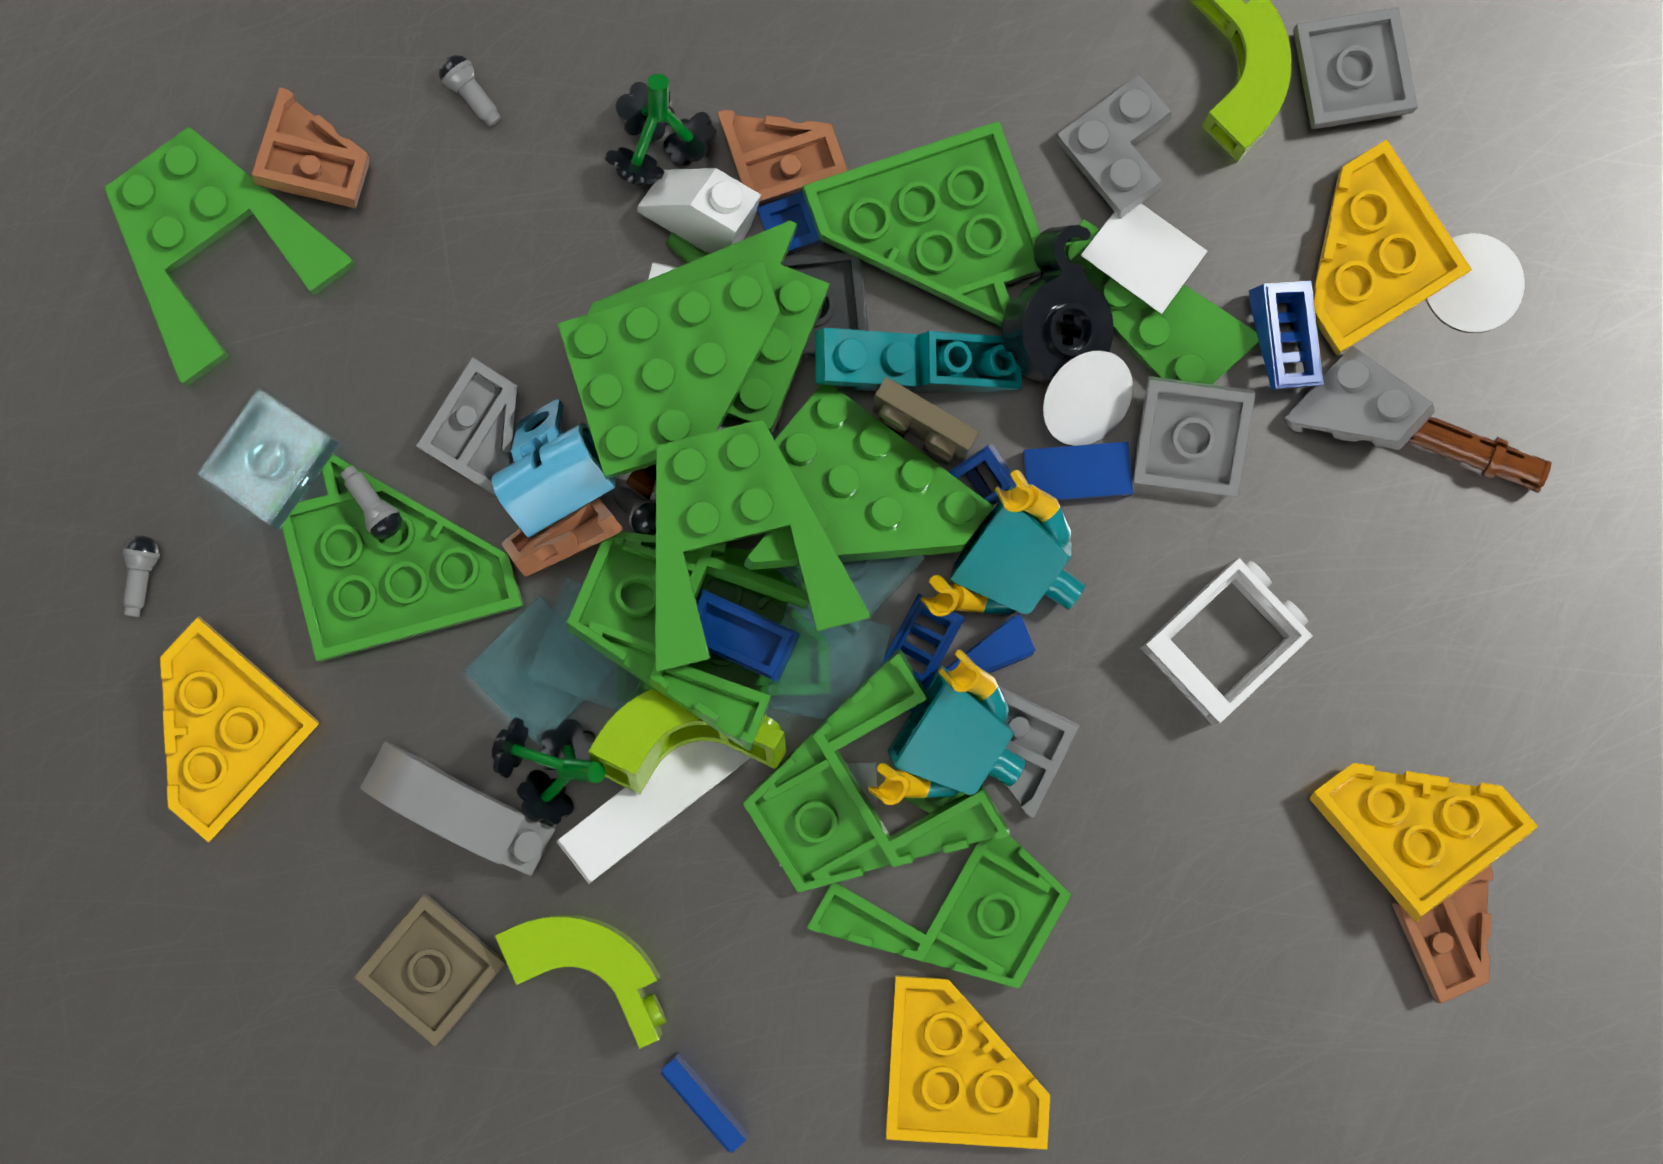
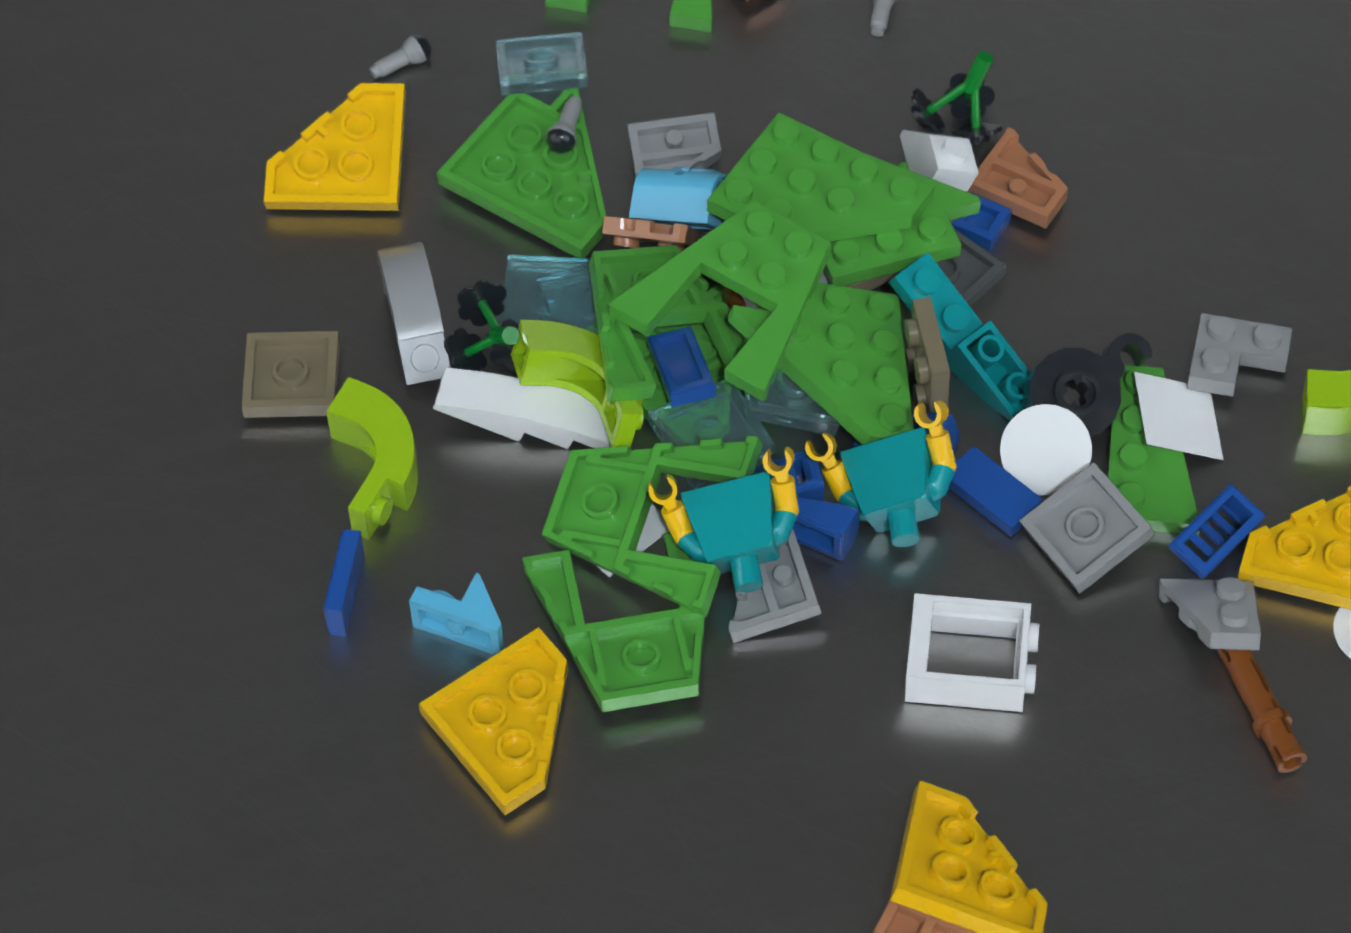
camera: 55 degrees right, 30 degrees down
bright green wing [802,121,1041,327] -> none
none -> medium azure slope [409,573,504,655]

